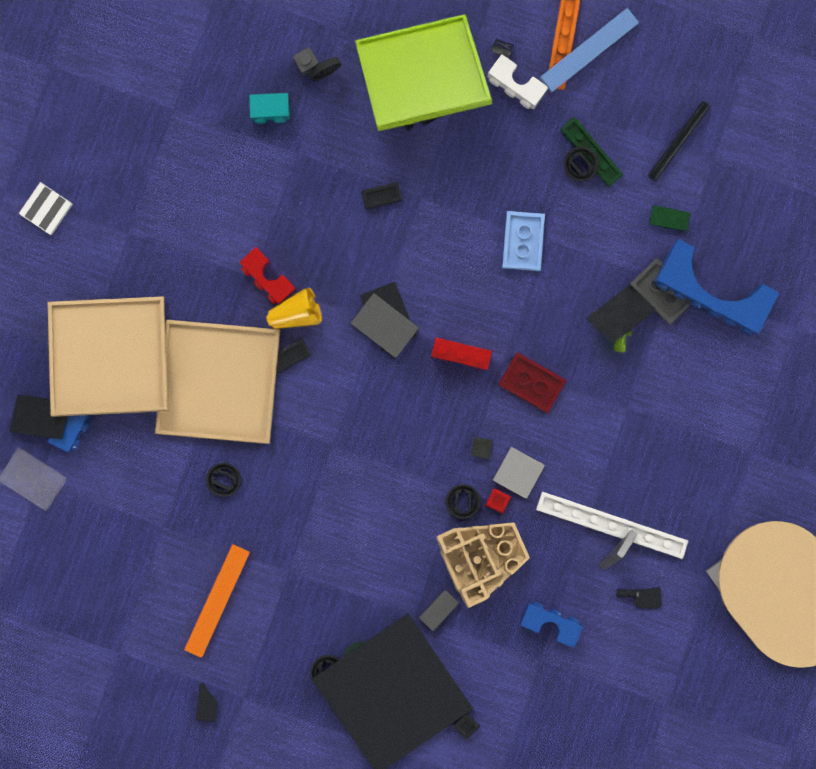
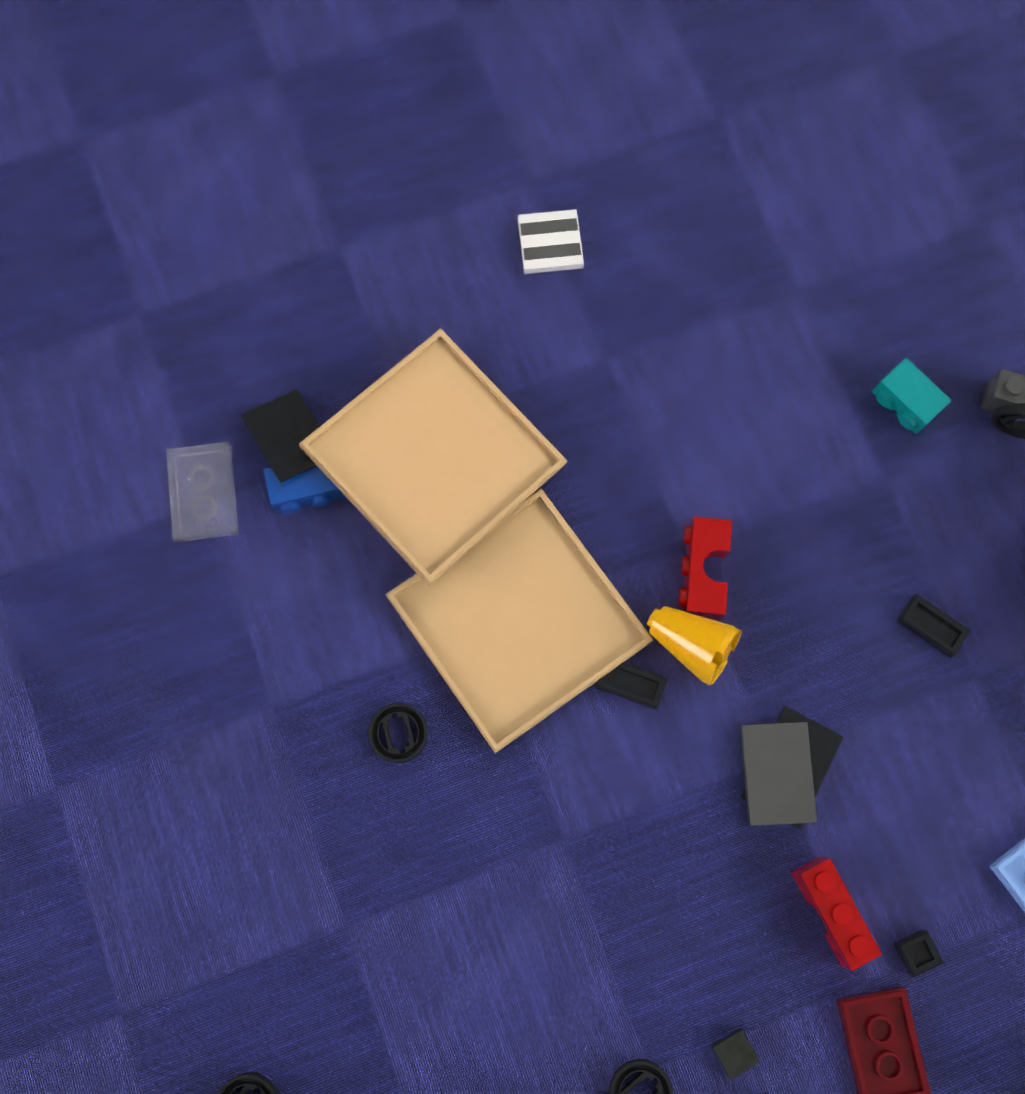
camera: 45 degrees right, 10 degrees down
orange tile [184,544,250,658] -> none
black tile [195,683,218,722] -> none
none -> black tile [894,929,943,977]

